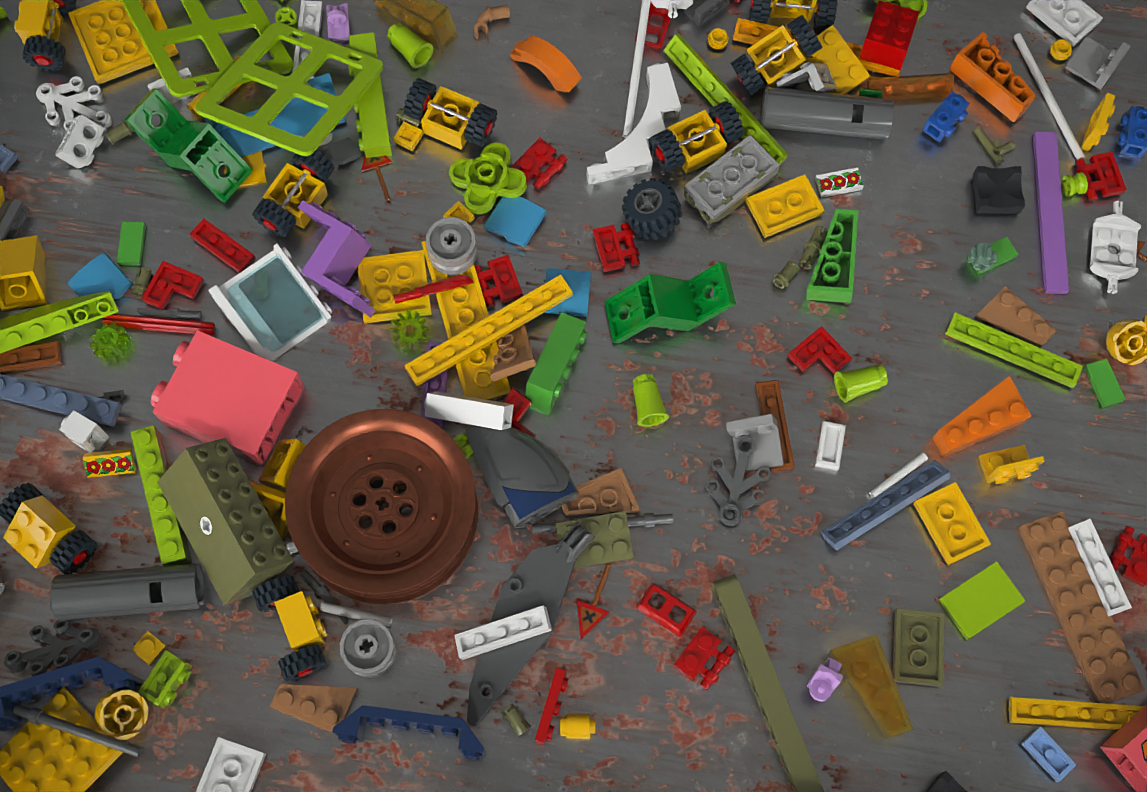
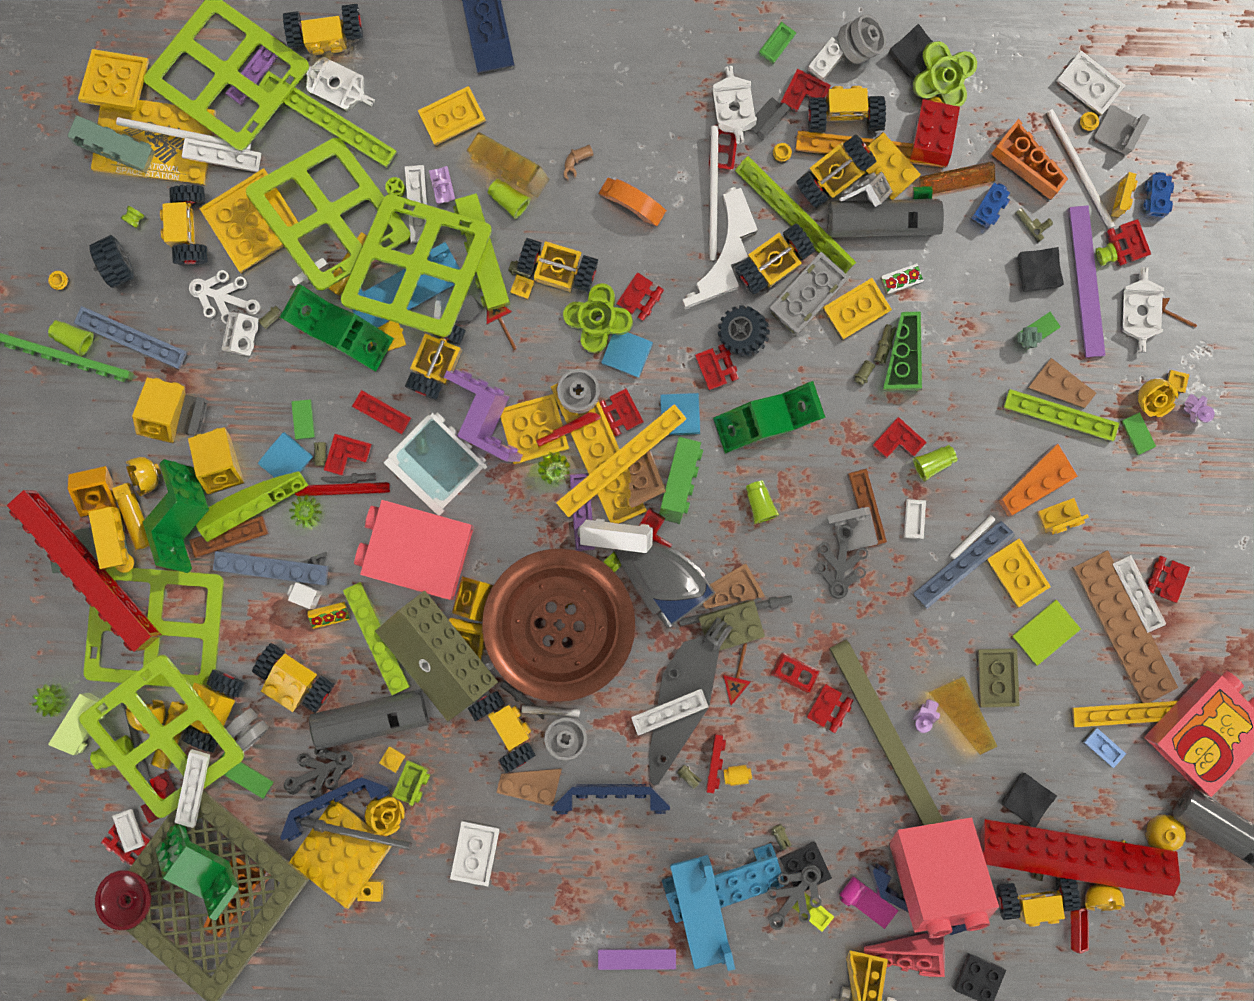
camera: 10 degrees left, 15 degrees up
yellow plate [443,201,475,224] -> none

